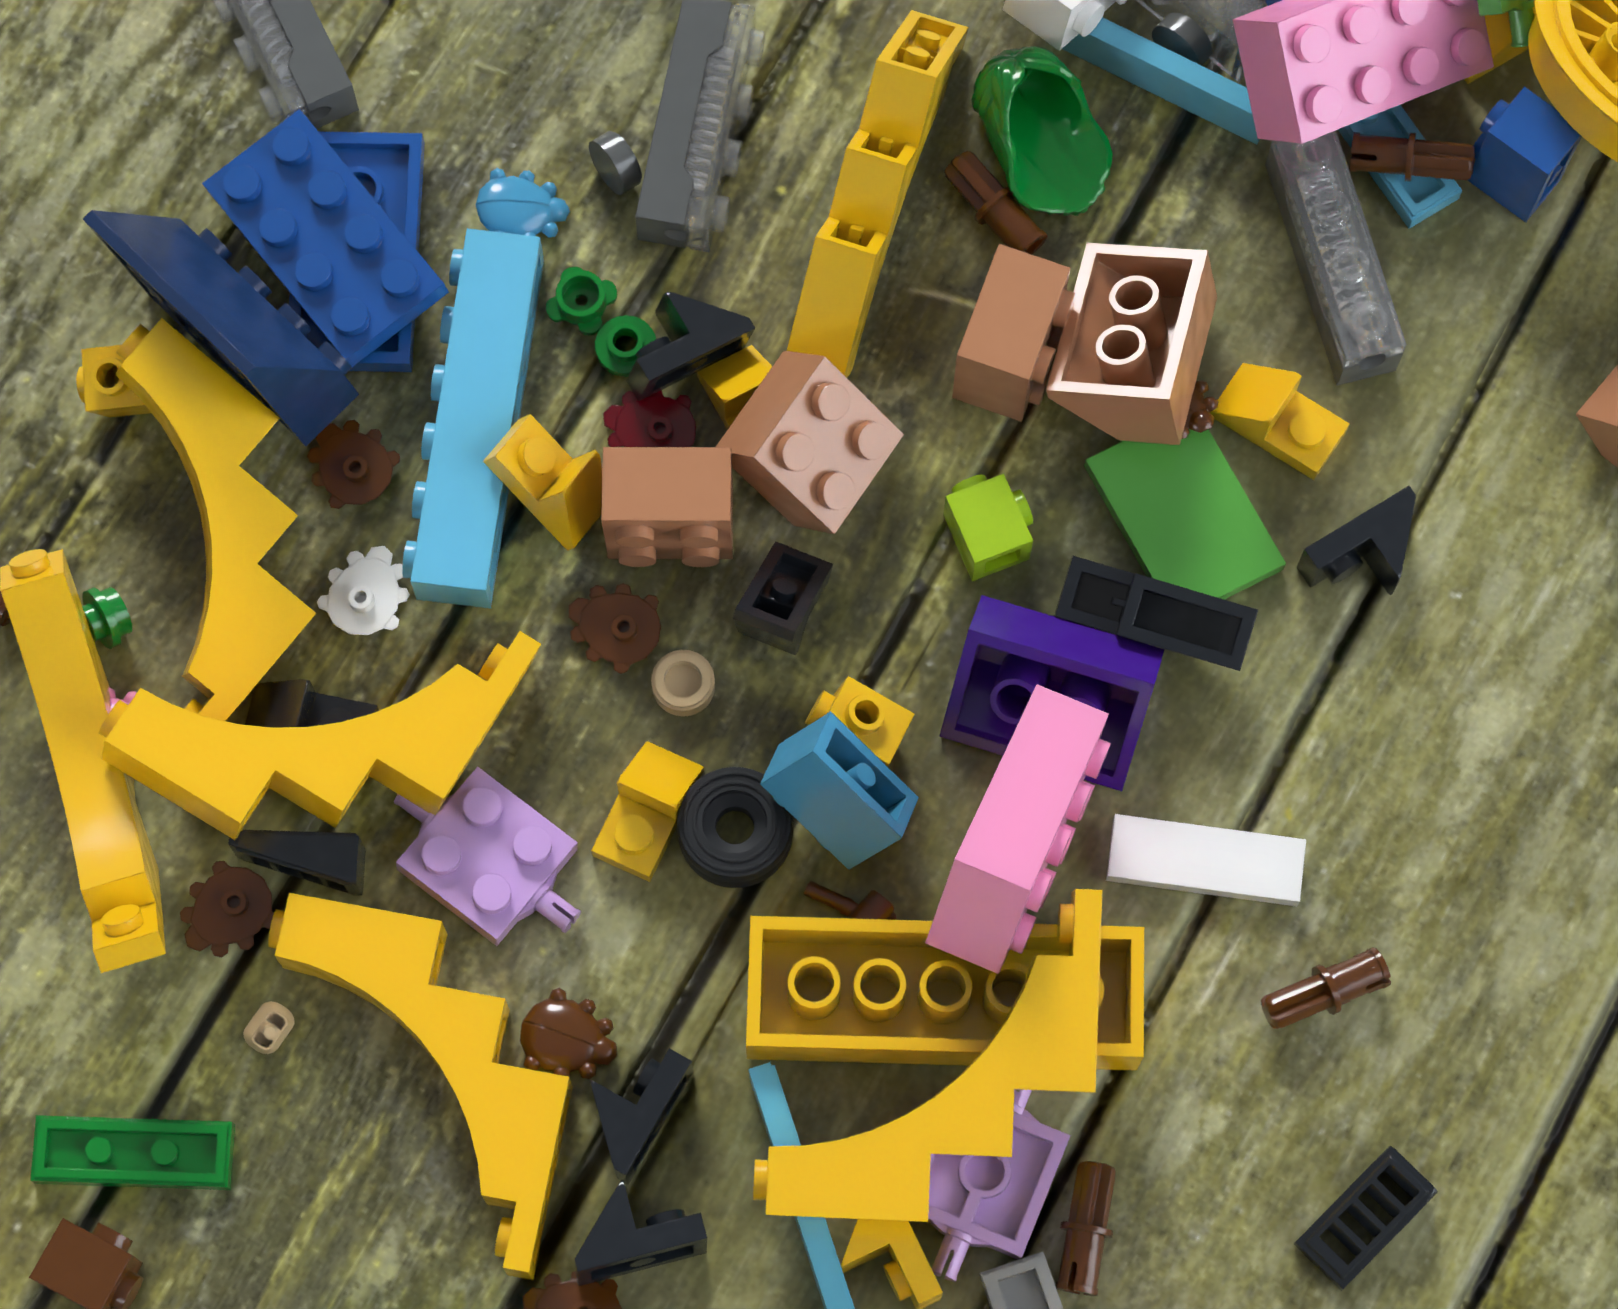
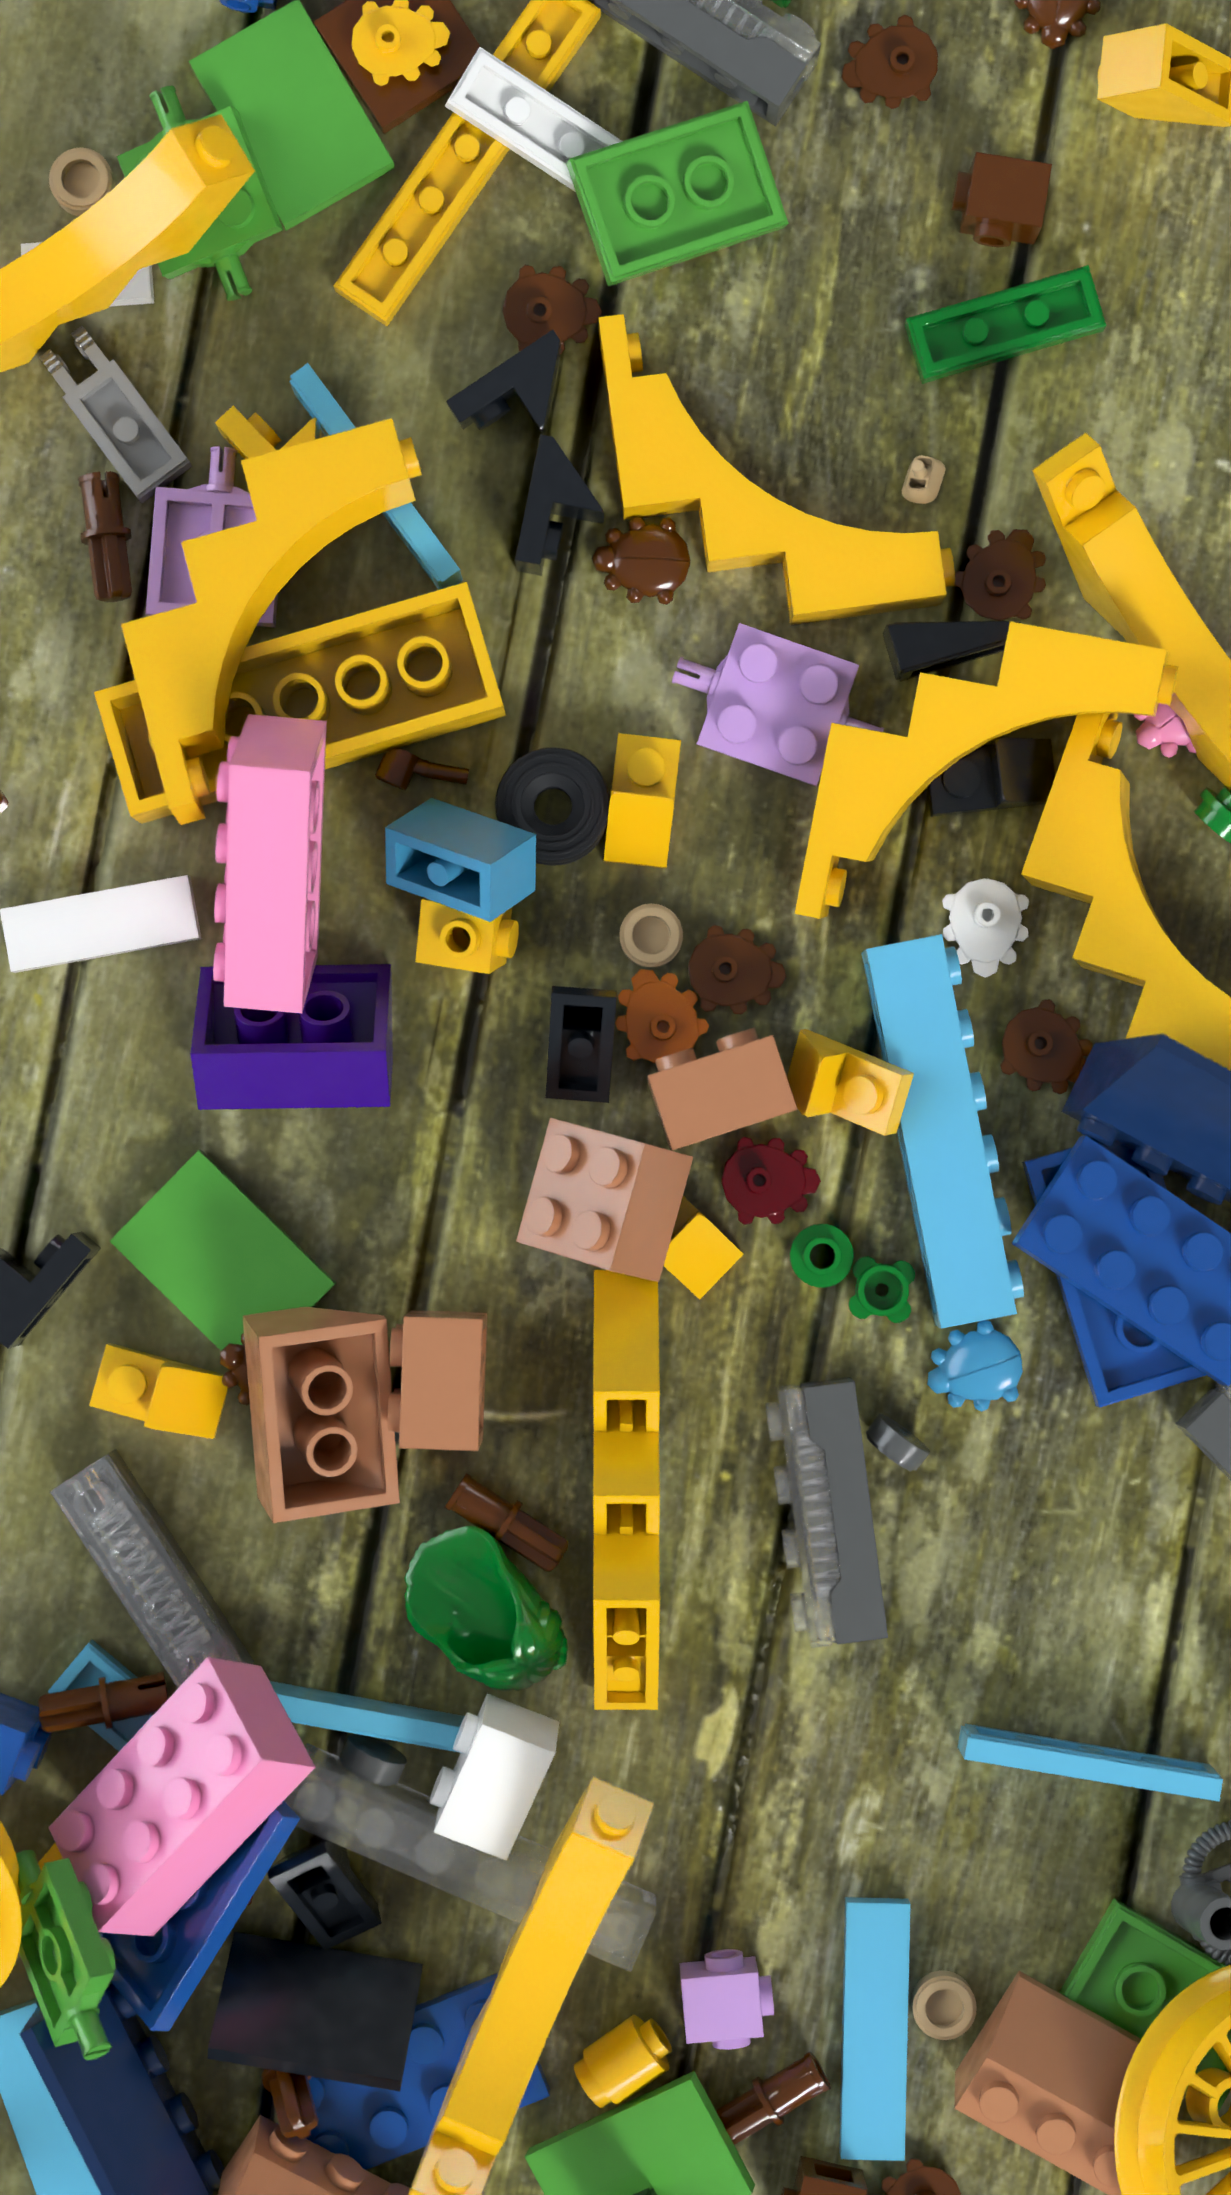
camera: 160 degrees right, 15 degrees up
black slope [626,292,755,401] -> none
lime brick [943,473,1033,582] -> none
black slope [1054,555,1258,671] -> none
none -> orange piece [615,969,709,1064]

